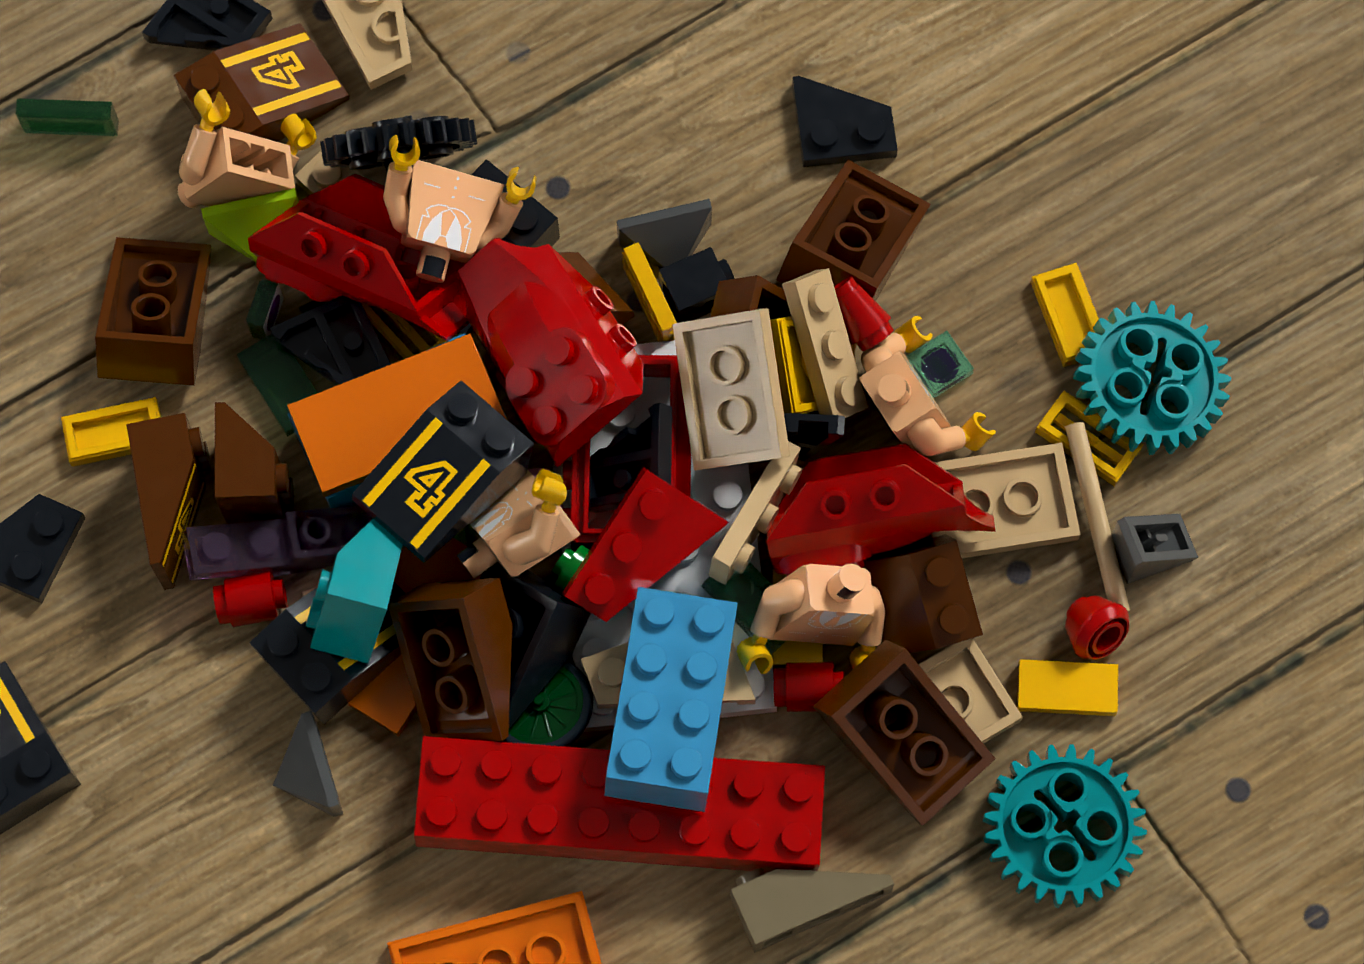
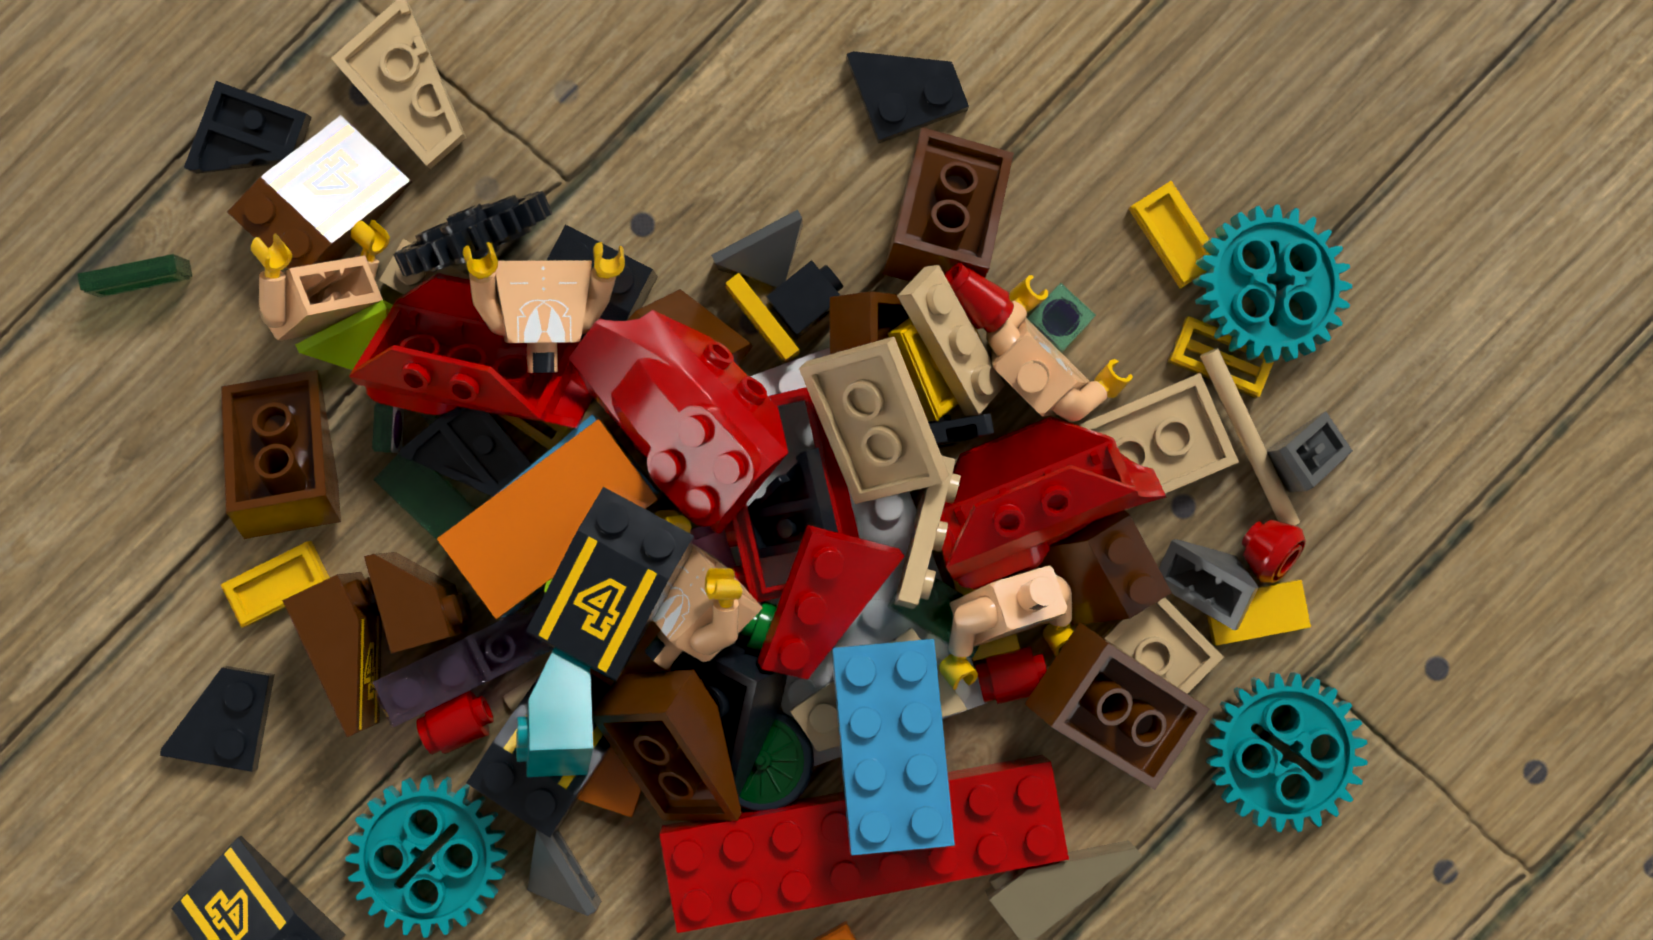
camera: 15 degrees left, 15 degrees up
none -> teal gear [345,775,508,938]
none -> dark grey slope [1159,539,1258,631]

